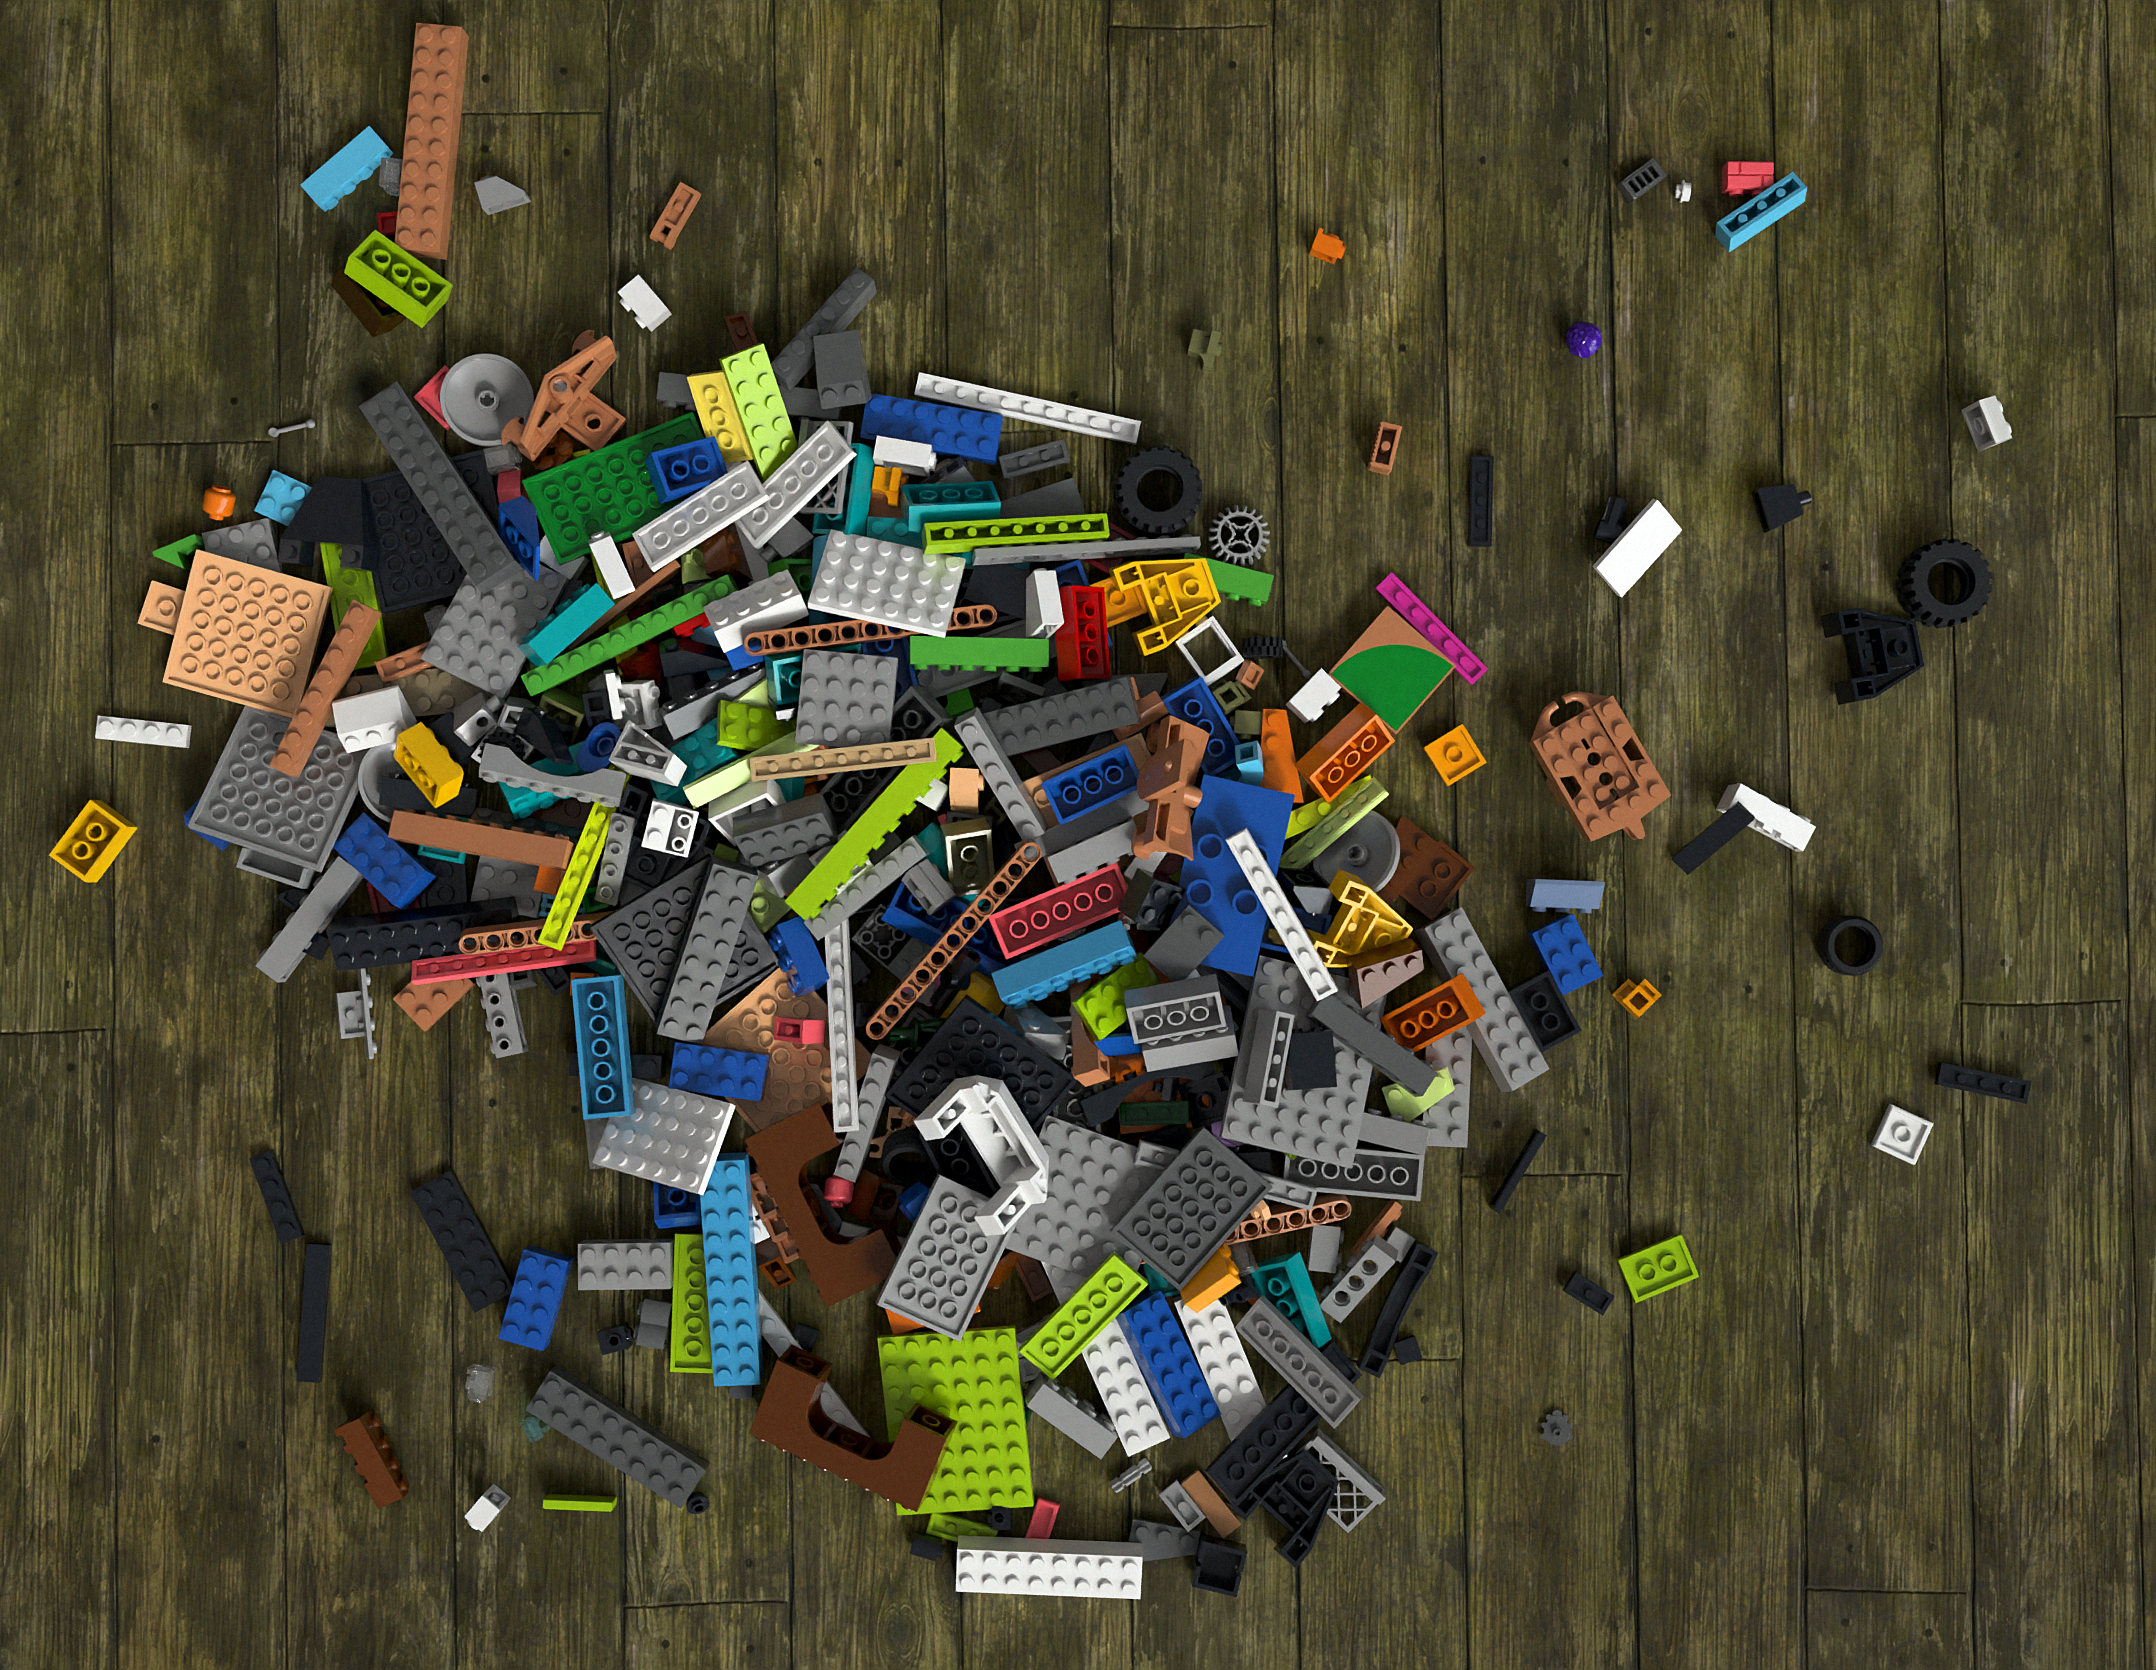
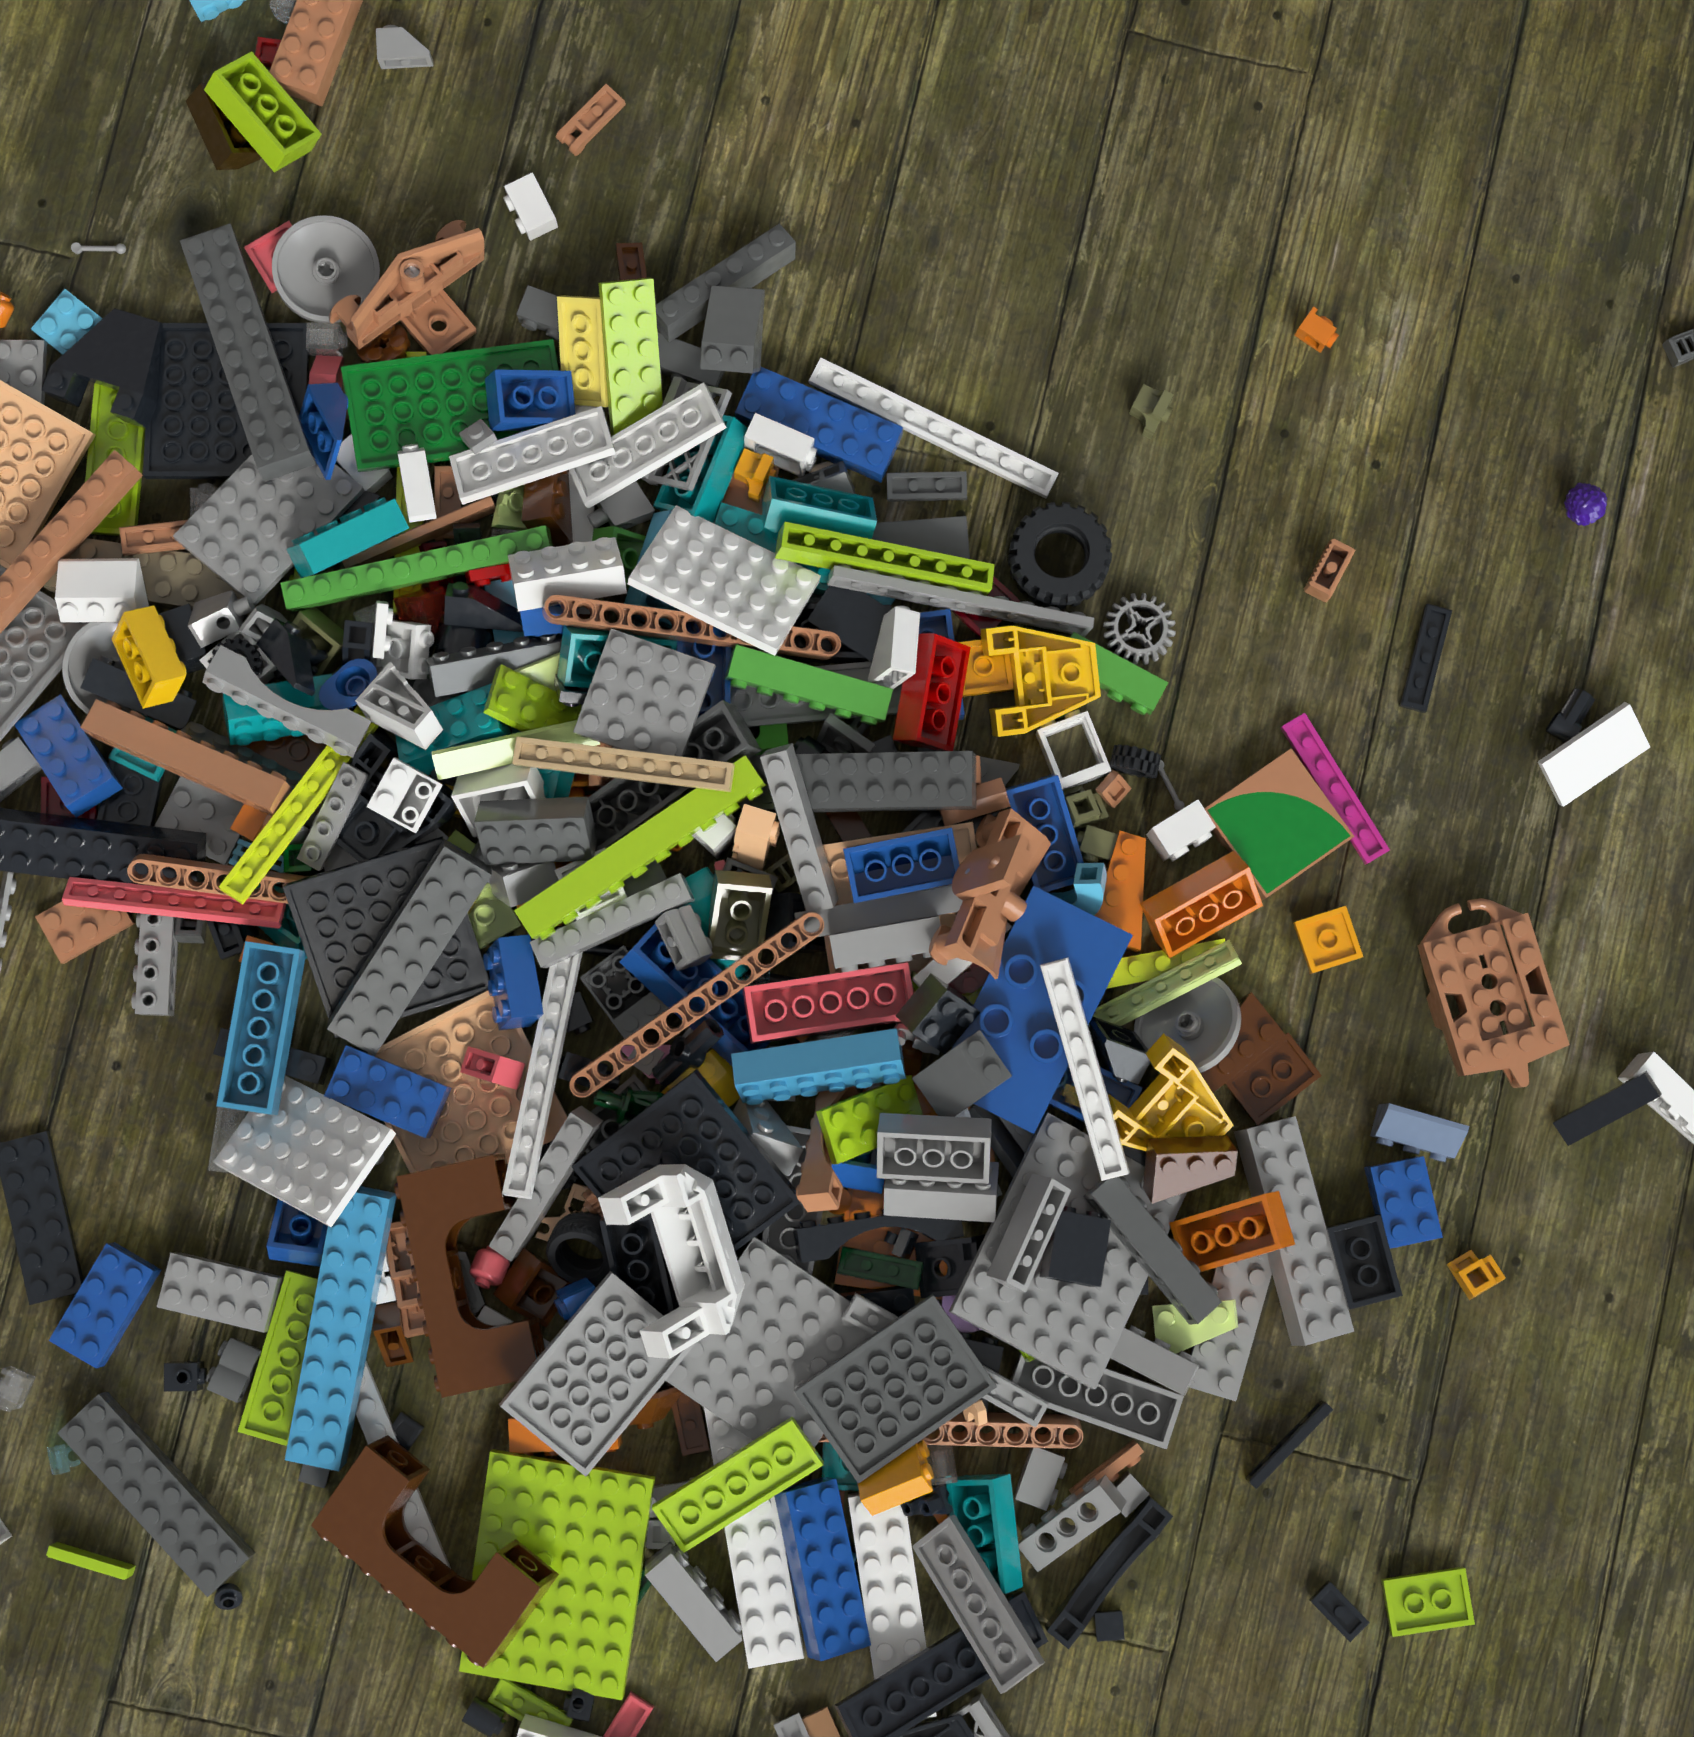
camera: 15 degrees right, 5 degrees down
light grey axle [1110,1458,1152,1493] -> none
none -> light grey plate [459,419,497,455]

